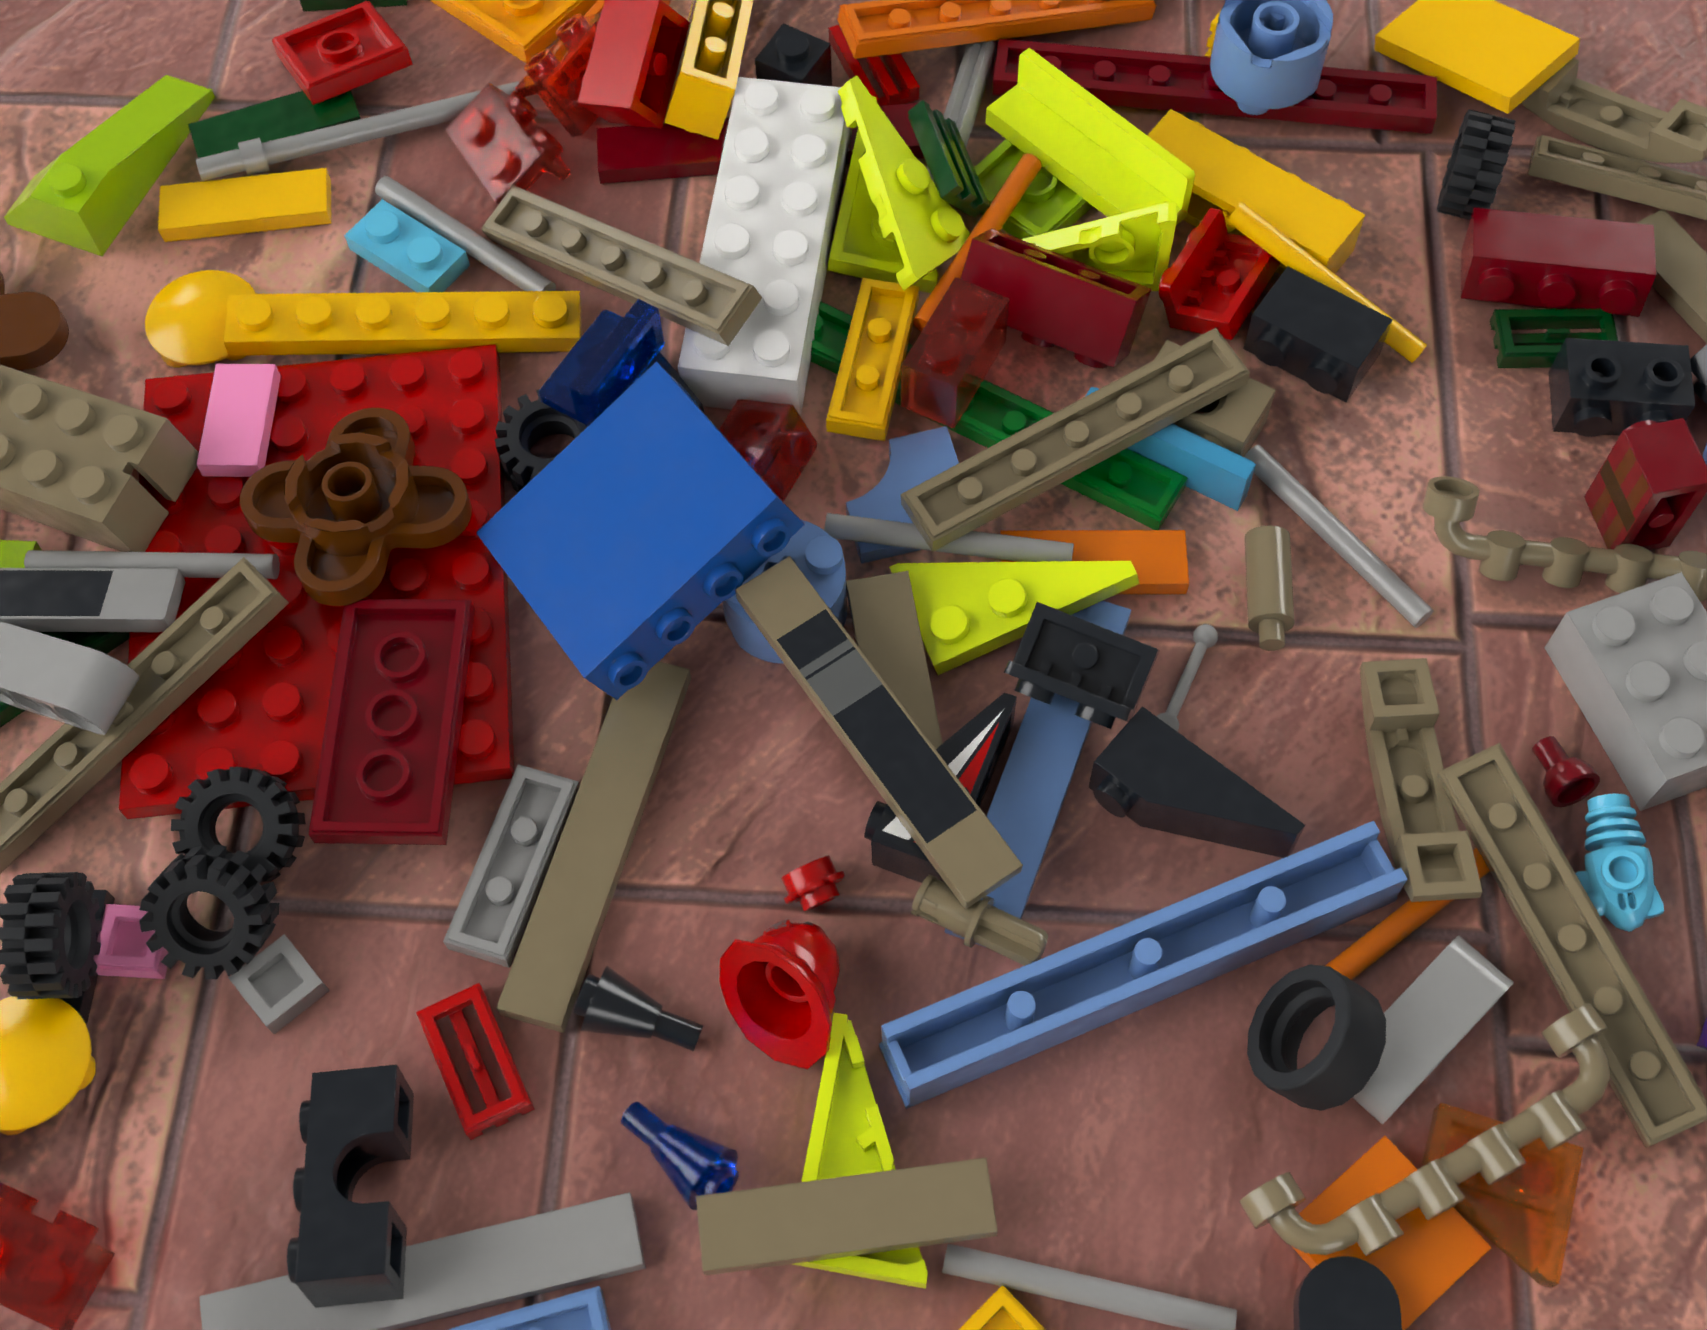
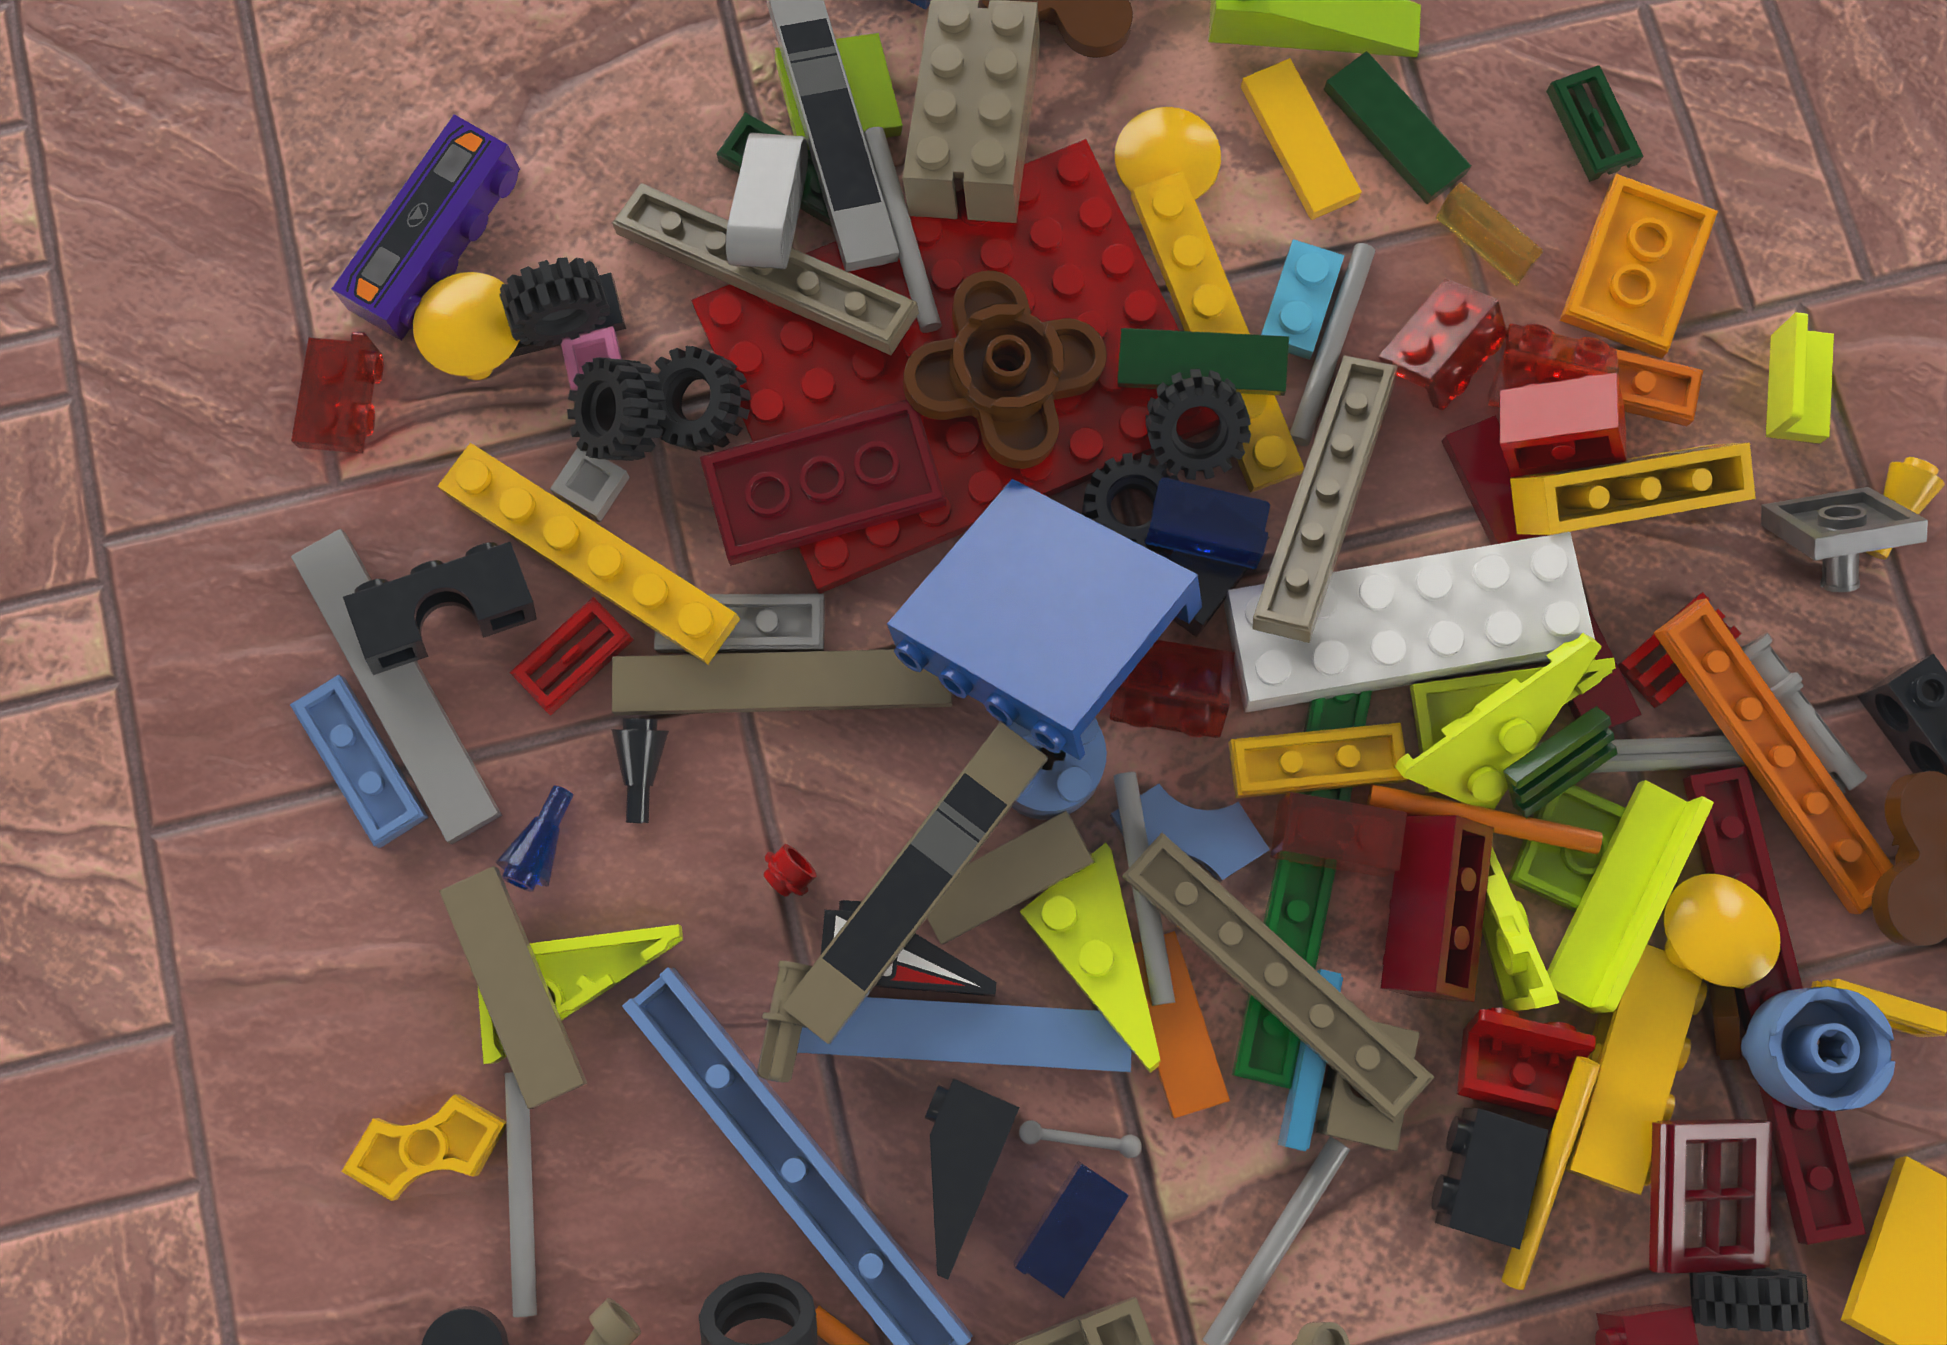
camera: 70 degrees right, 15 degrees up
light grey bar [195,81,525,181] -> none
bright pink tile [196,364,281,477] -> none
red tile [272,1,413,105] -> none
red piece [719,920,840,1069] -> none
black brick [755,23,832,86] -> none
black bracket [1004,602,1160,729] -> none
dark tan cylinder [1245,525,1295,651] -> none
none -> yellow plate [437,443,740,665]
none -> clear blue panel [1013,1161,1129,1298]
none -> dark green tile [1117,328,1289,396]
none -> black tyre [1146,369,1251,480]
none -> clear yellow tile [1436,182,1543,287]
none -> dark red piece [1649,1119,1773,1274]
none -> yellow dish [1664,874,1781,989]
none -> reddish brown tile [1708,982,1742,1060]

